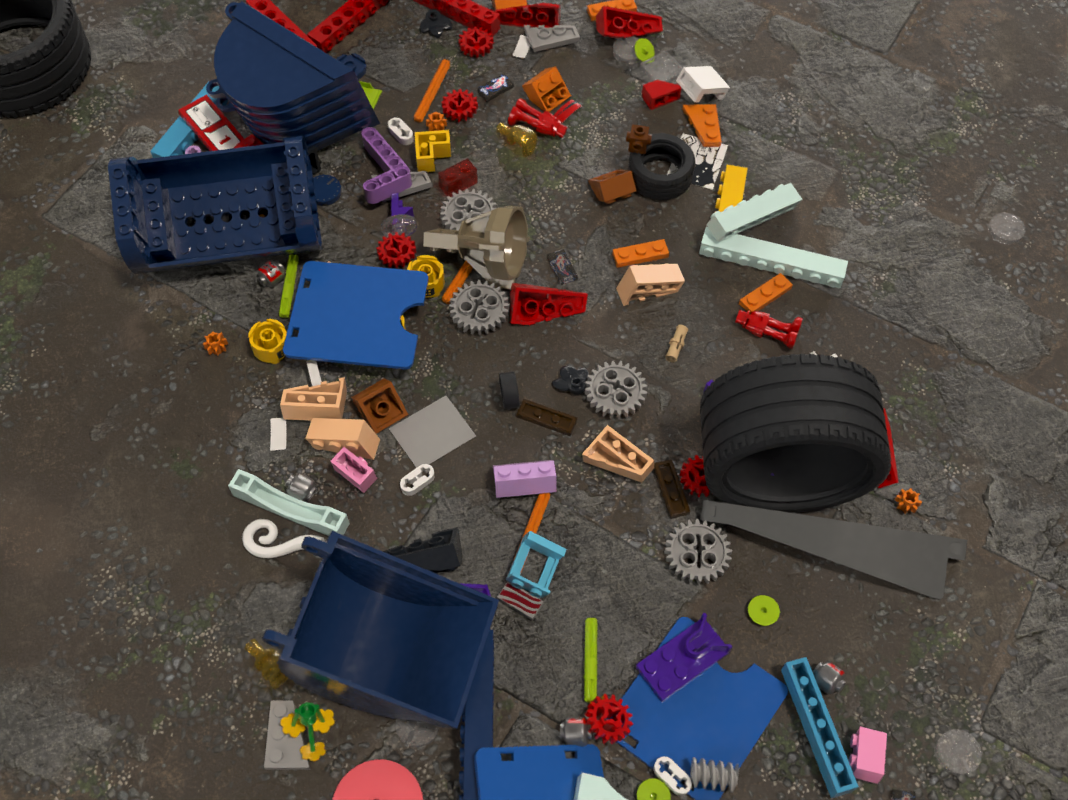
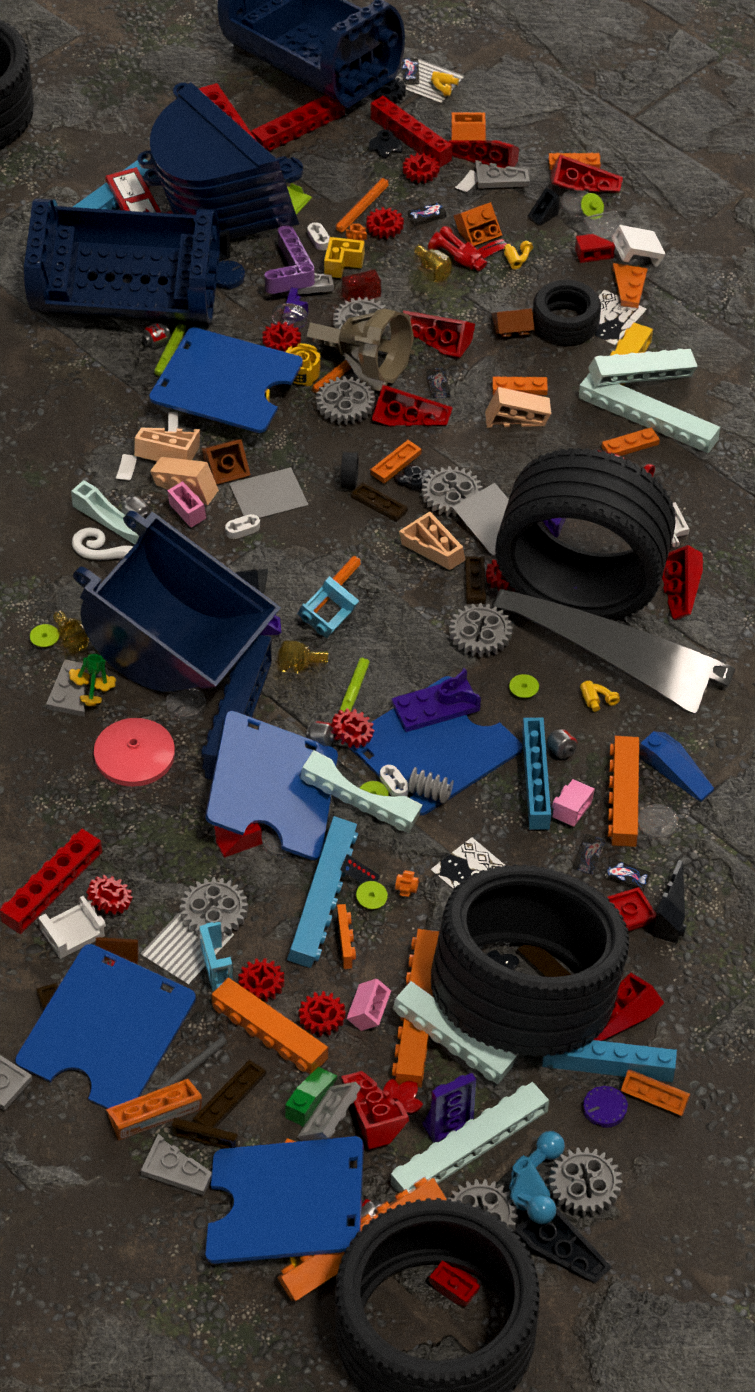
camera: 15 degrees right, 10 degrees down
orange gear [203,331,228,356] -> none
yellow brick [248,319,287,364] -> none
lavender slope [493,460,557,498] -> none
tile [497,581,544,621] -> none
reddish brown brick [626,124,652,154] -> none
tan pin [665,325,688,362] -> none
orange gear [894,488,922,514] -> none
none -> lime piece [30,624,59,647]
none -> clear yellow piece [277,640,328,673]
none -> orange plate [370,440,422,483]
none -> red wedge [403,310,475,357]
none -> light grey sticker [452,483,509,556]
none -> yellow plant [504,241,533,269]
none -> black slope [528,187,560,225]
none -> yellow plant [580,681,620,712]
none -> orange brick [608,736,639,847]
none -> blue wedge [639,731,714,802]

